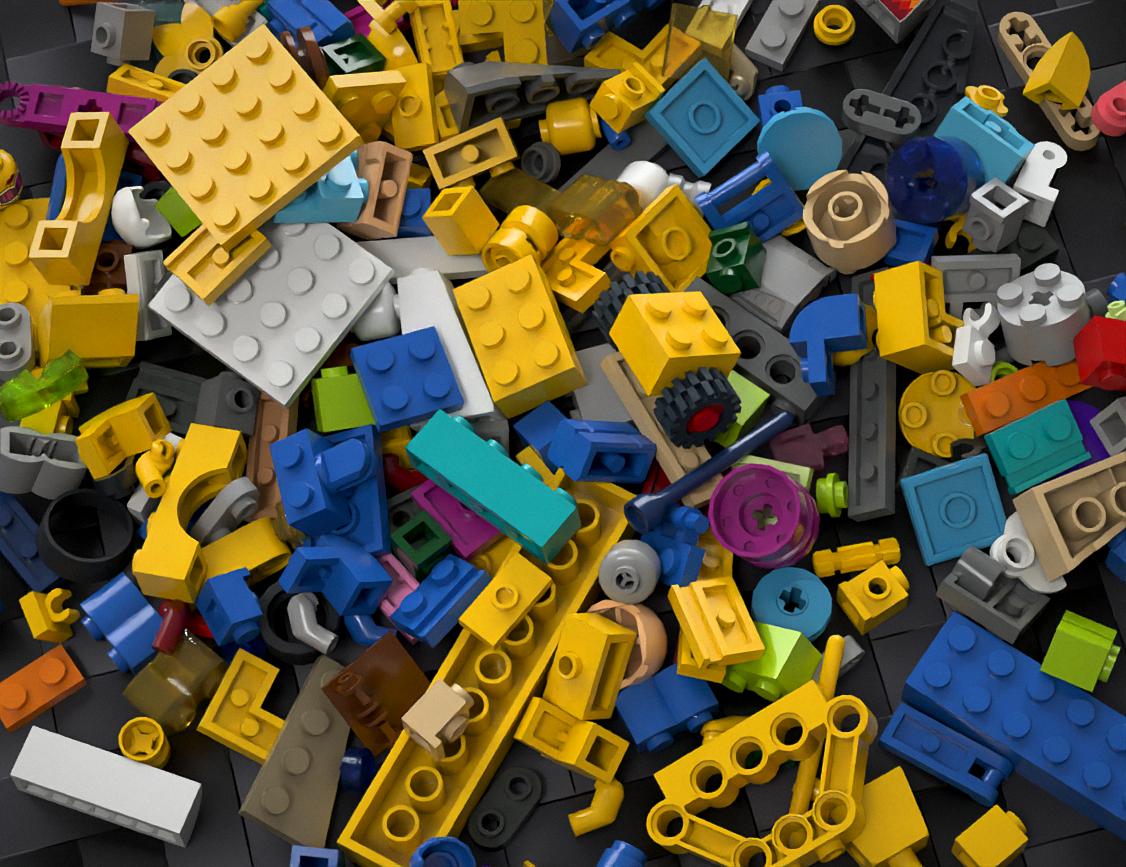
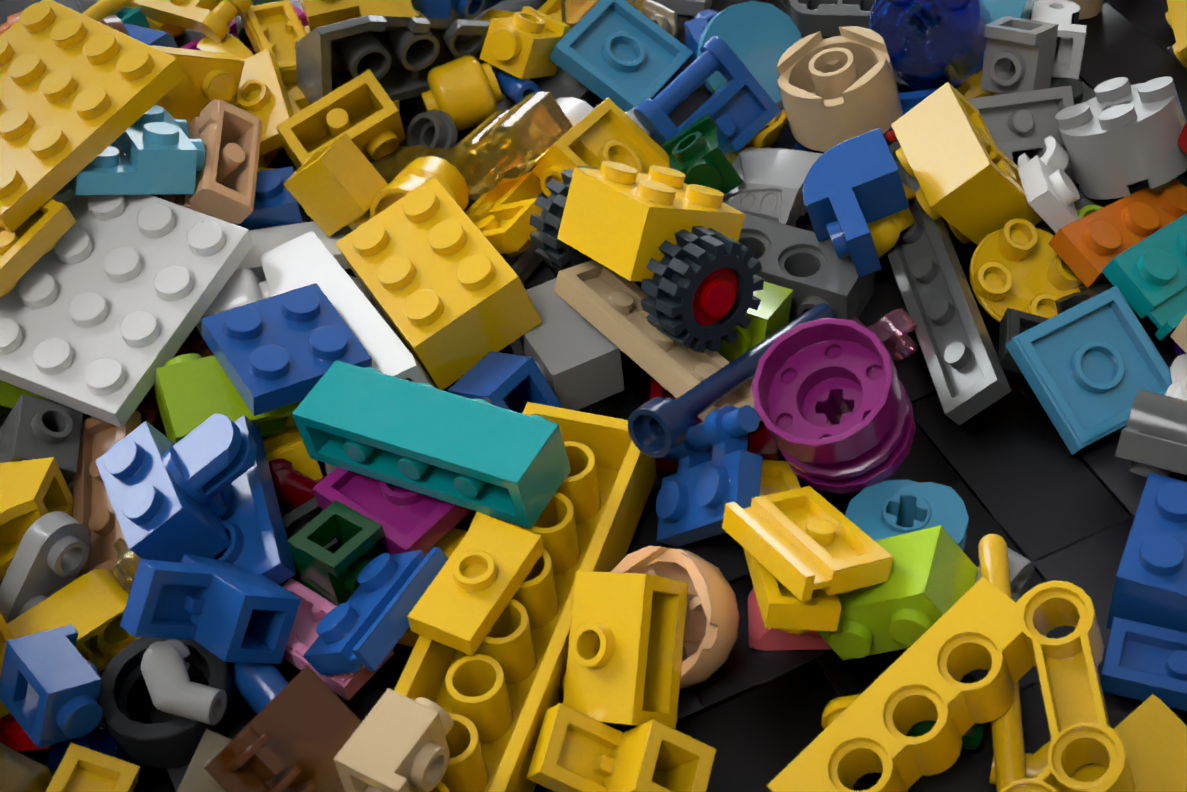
camera: 10 degrees left, 20 degrees down
blue brick [547,419,657,484] -> none
light grey head [598,540,661,604] -> none
blue brick [614,663,719,754] -> none
yellow axle [812,537,901,578] -> none
lime plate [816,473,848,518] -> none
yellow brick [836,560,910,635] -> none

